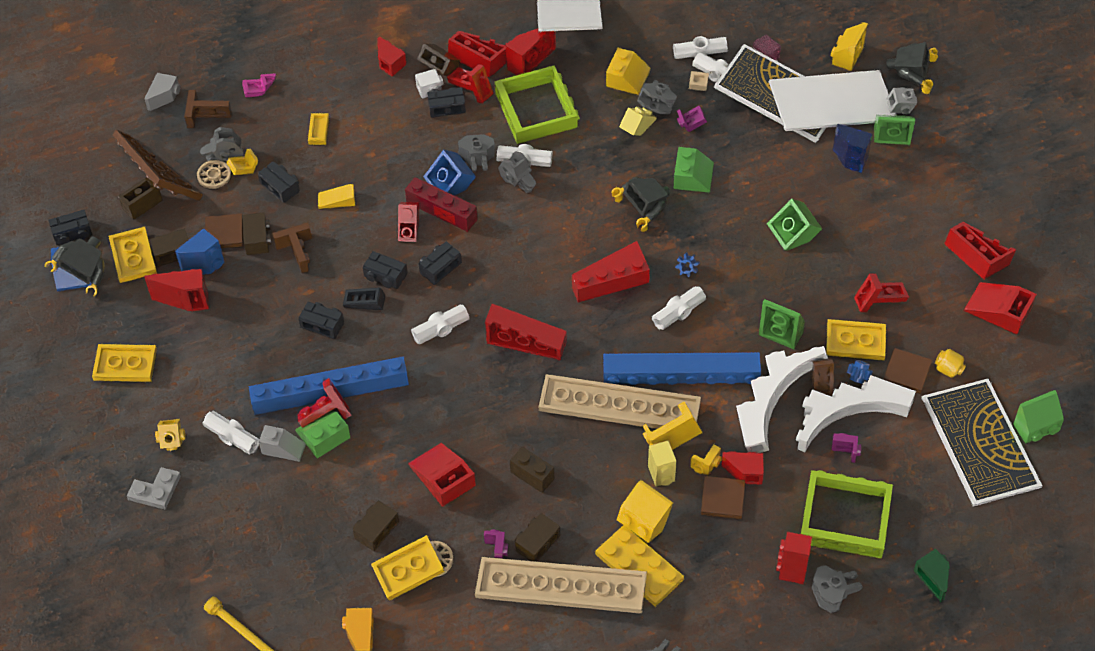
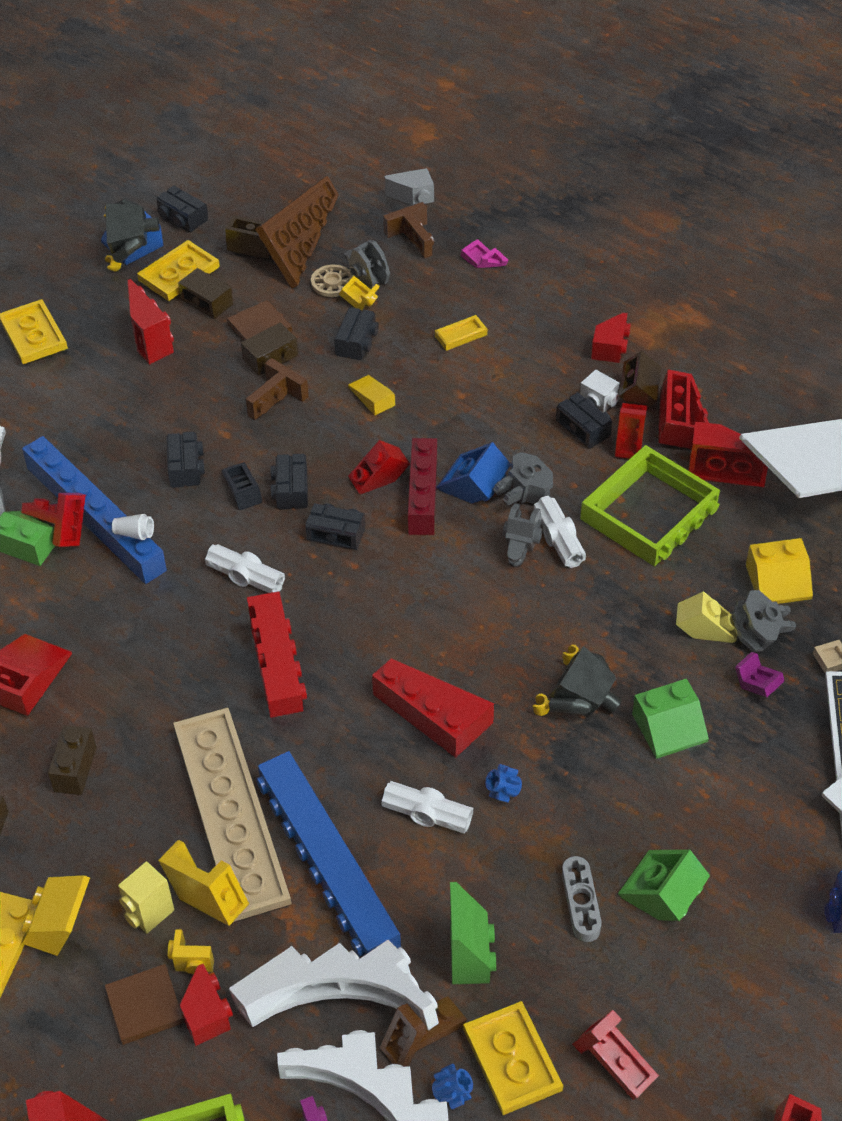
camera: 60 degrees right, 5 degrees down
blue slope [175,229,225,274] -> none
none -> white cone [112,514,154,540]
none -> light grey beam [562,856,602,942]

